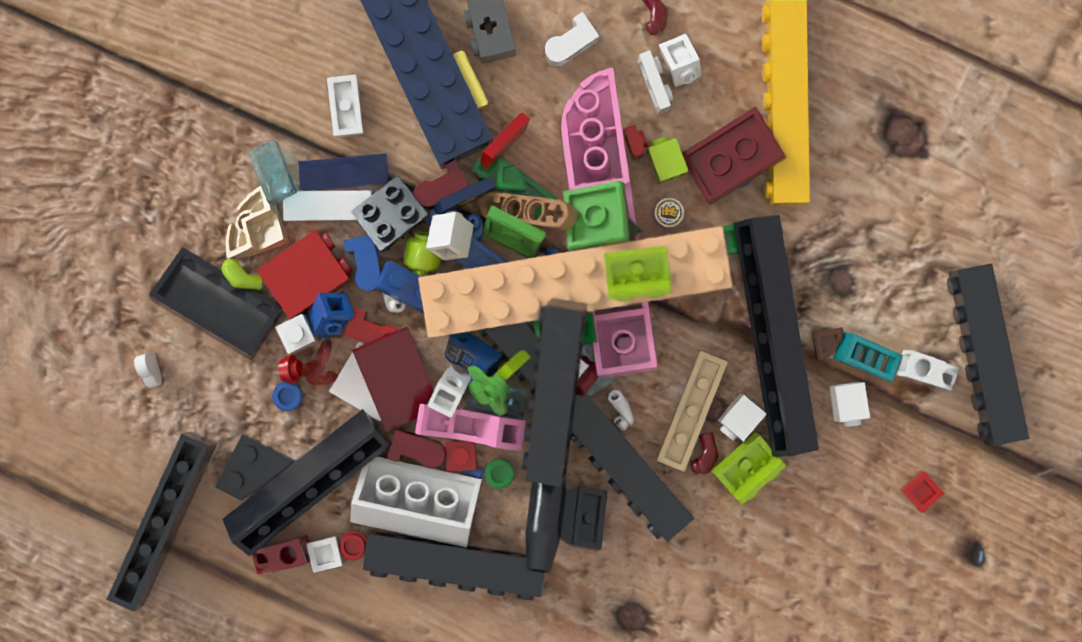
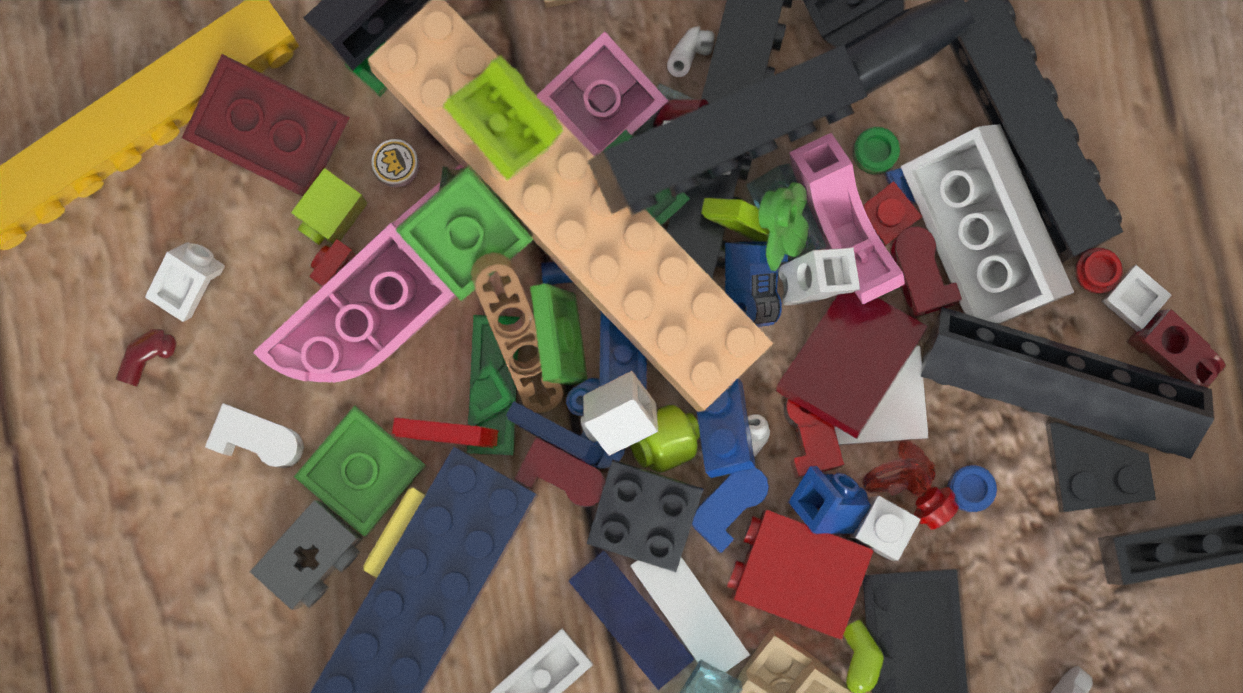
camera: 130 degrees left, 5 degrees down
white plate [637,50,673,115] -> none
none -> bright green tile [294,405,427,537]

